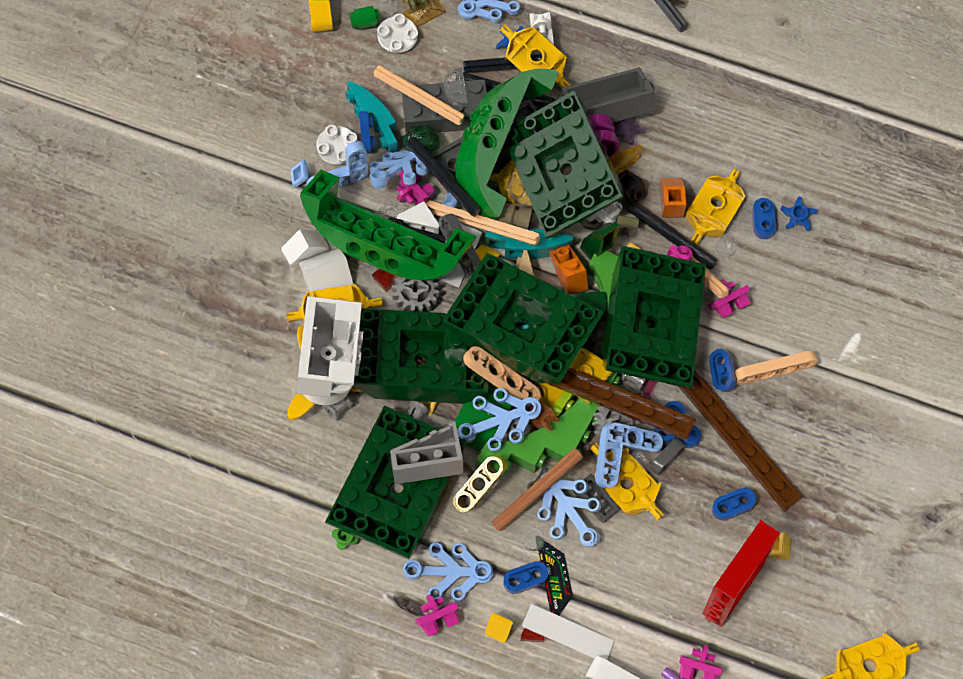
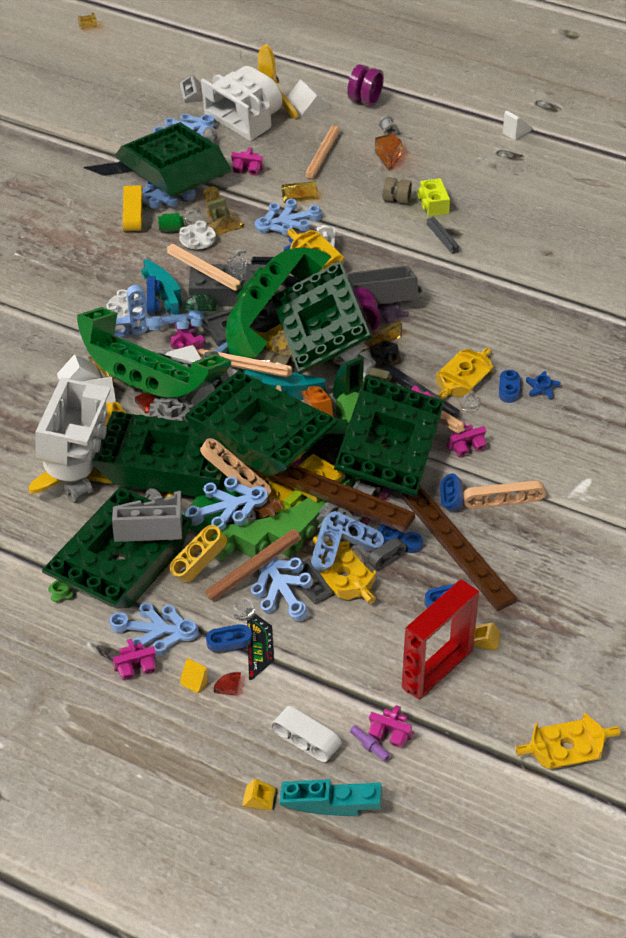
camera: 10 degrees right, 20 degrees down
black axle [406,137,481,217] -> none
white sticker [522,604,614,660] -> none
orange slope [660,178,686,217] -> none

